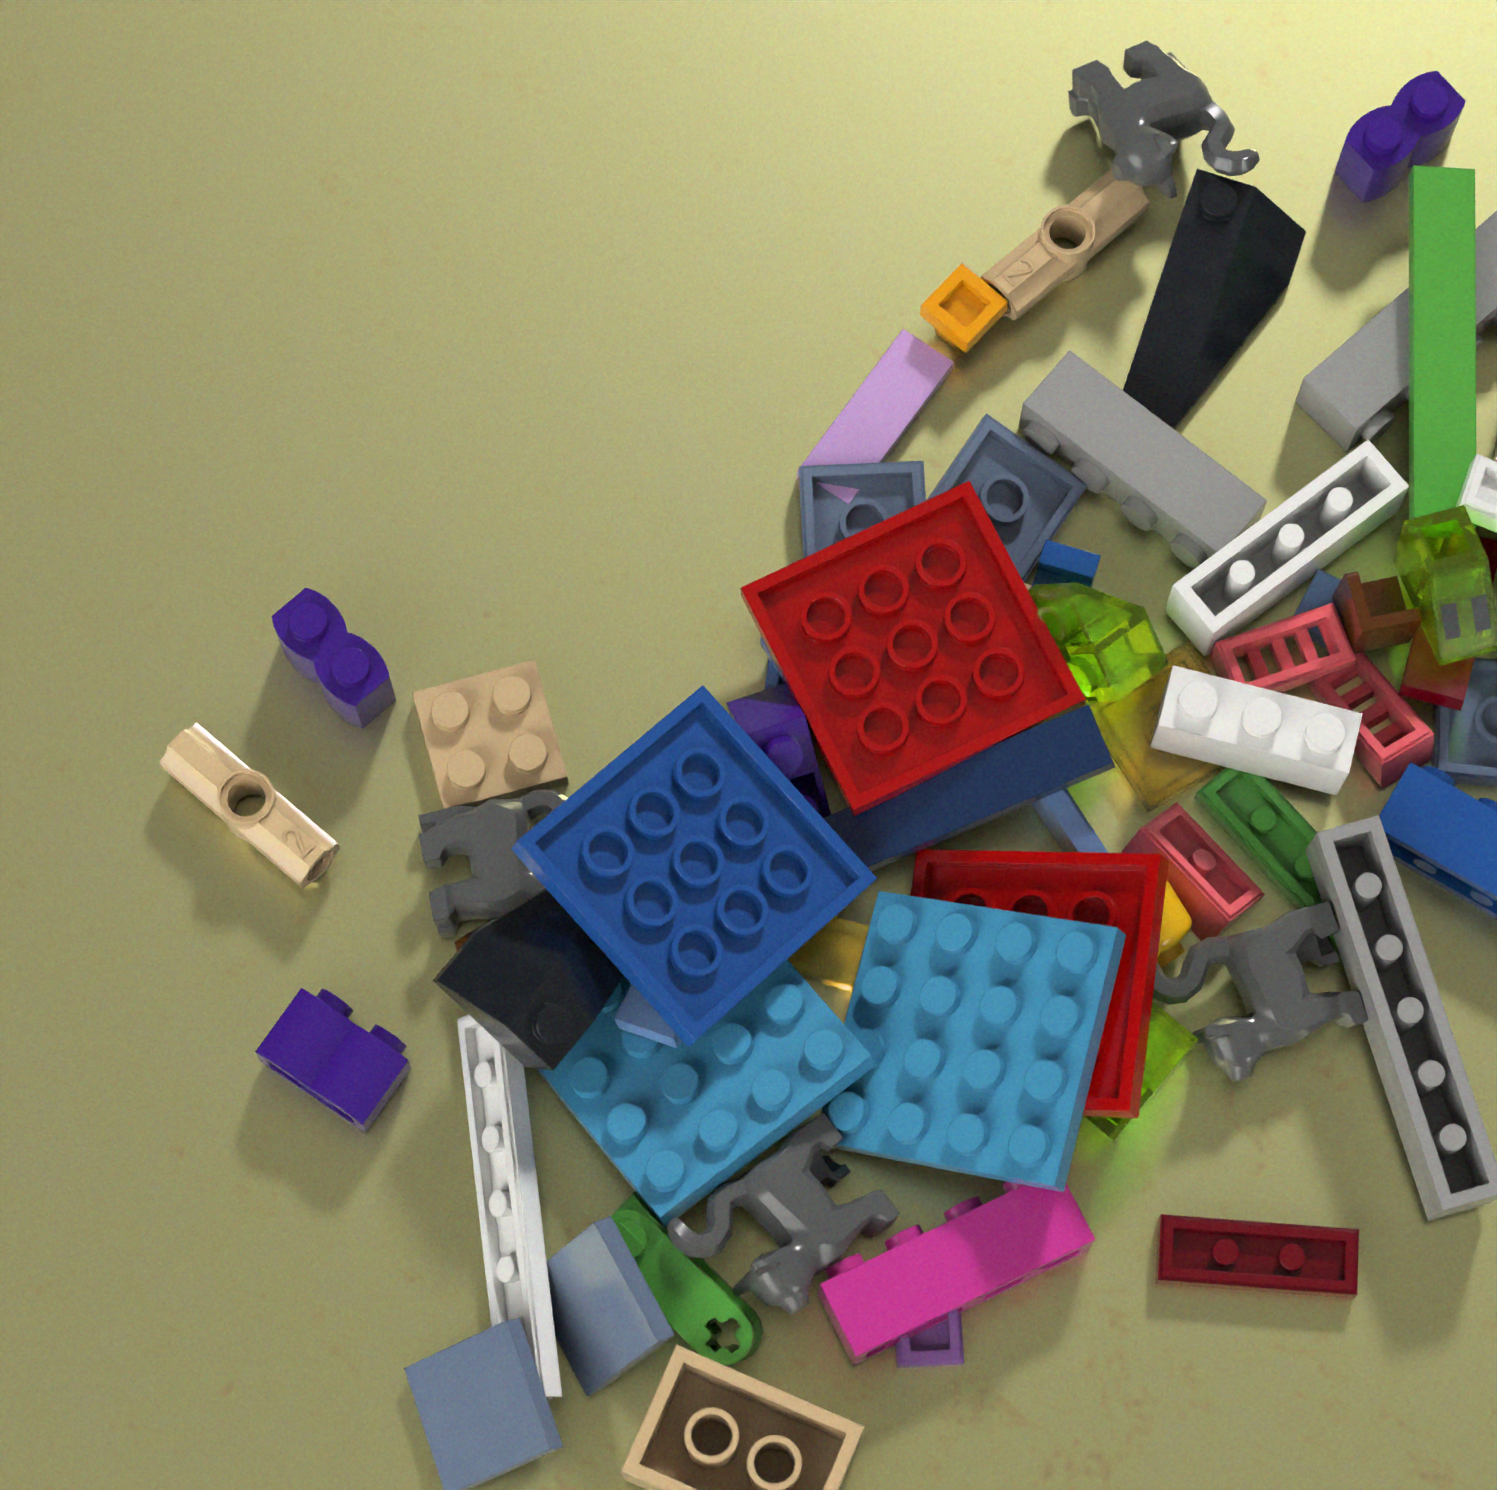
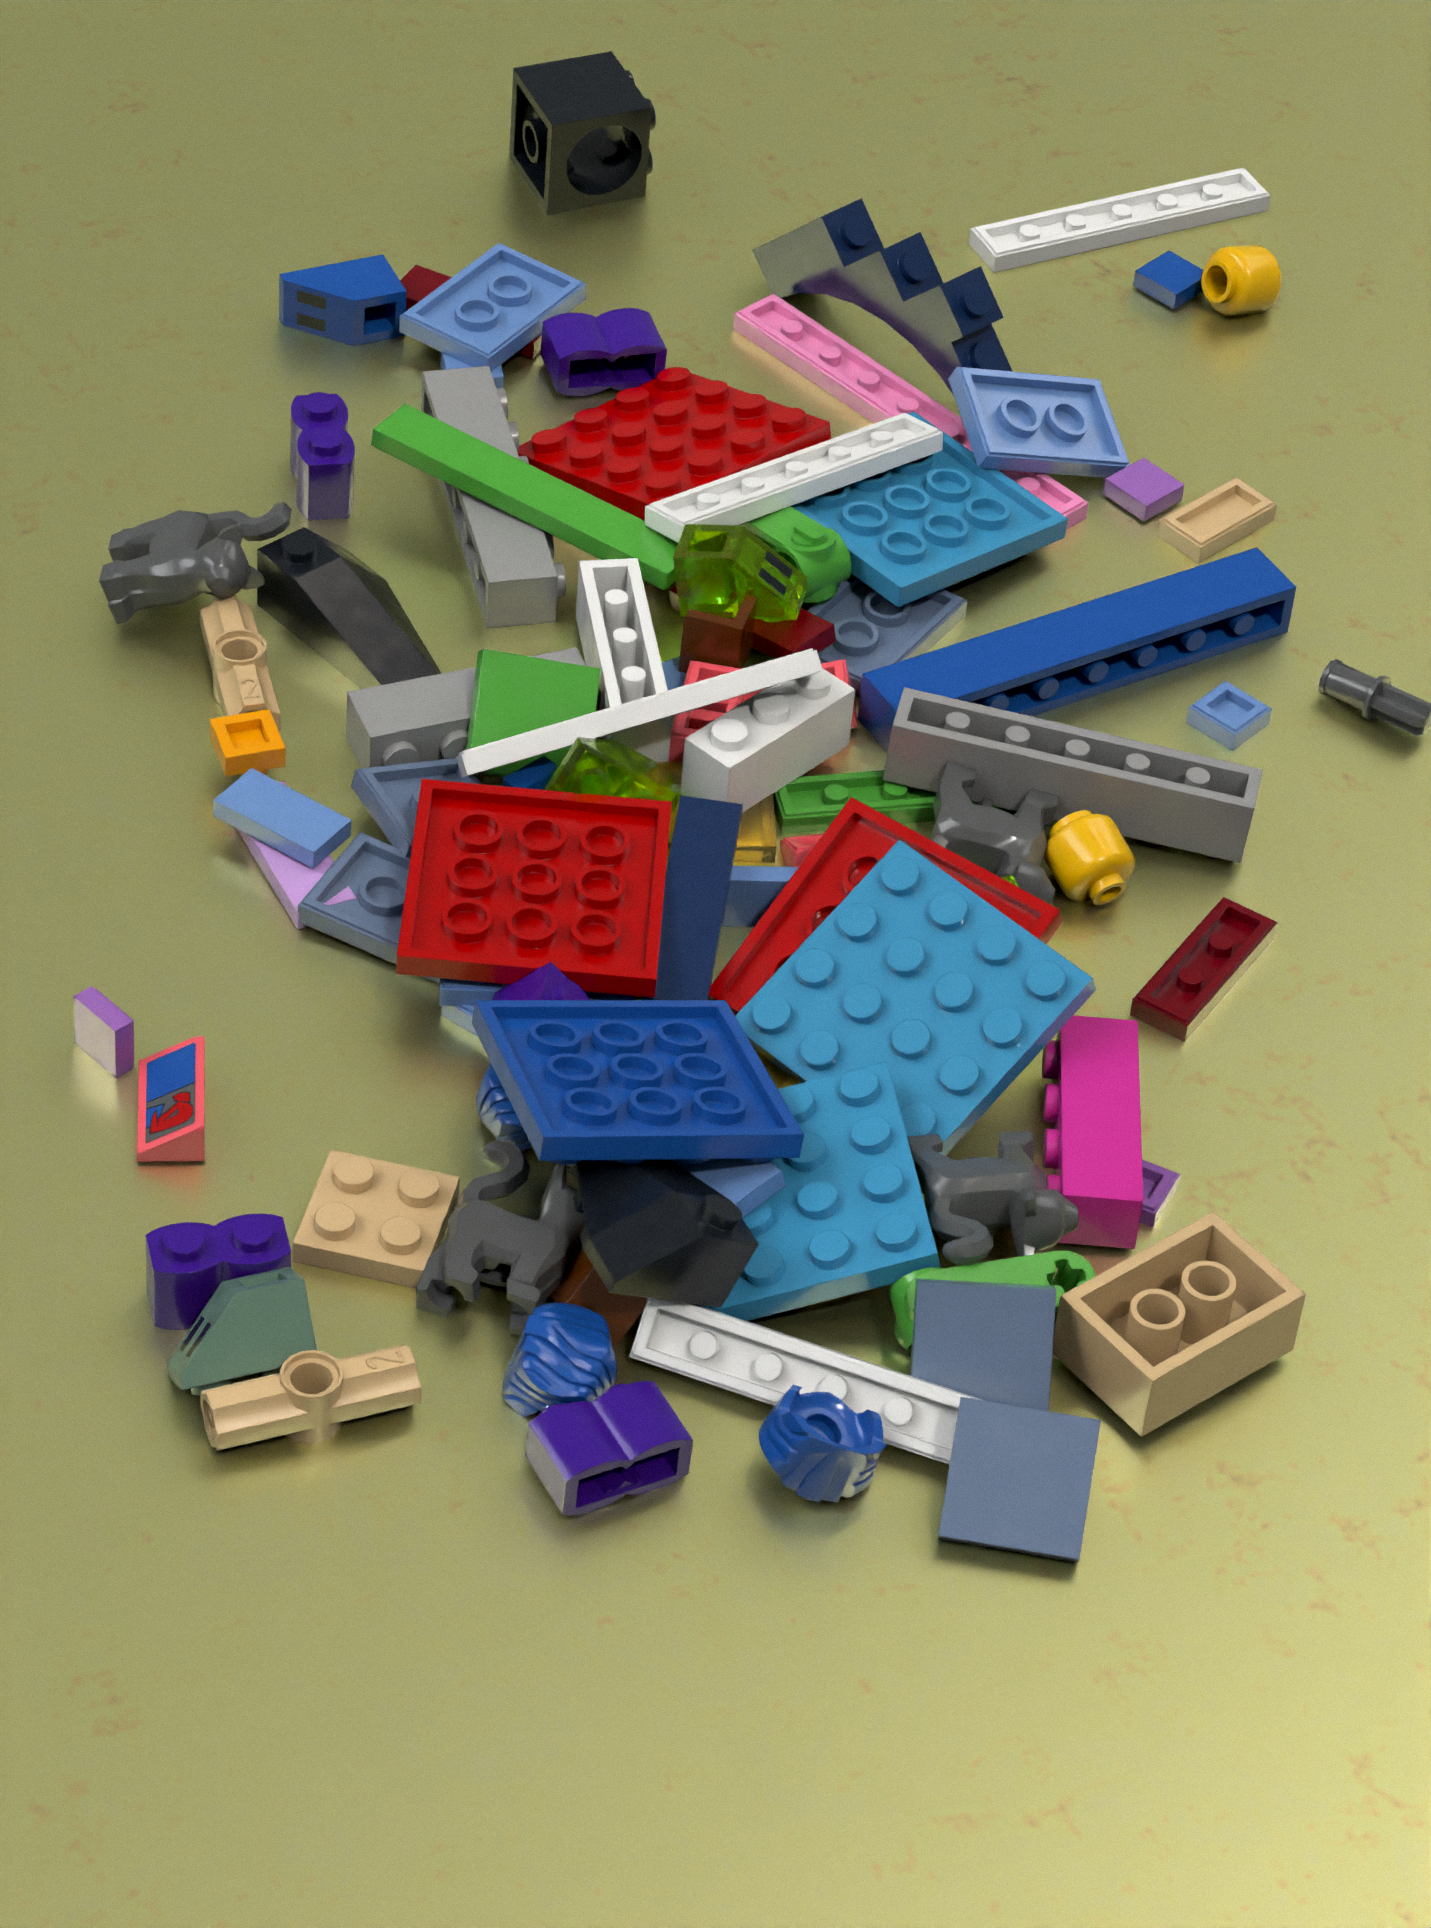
camera: 65 degrees left, 30 degrees down
none -> medium lavender tile [73,986,135,1078]
none -> slope [137,1036,205,1162]
none -> sand green slope [167,1267,317,1395]
none -> medium blue tile [213,768,352,869]
none -> white tile [456,648,823,778]
none -> bright green tile [466,649,601,791]
none -> blue hair [502,1303,617,1417]
none -> blue hair [759,1385,887,1502]
none -> yellow head [1044,810,1136,905]

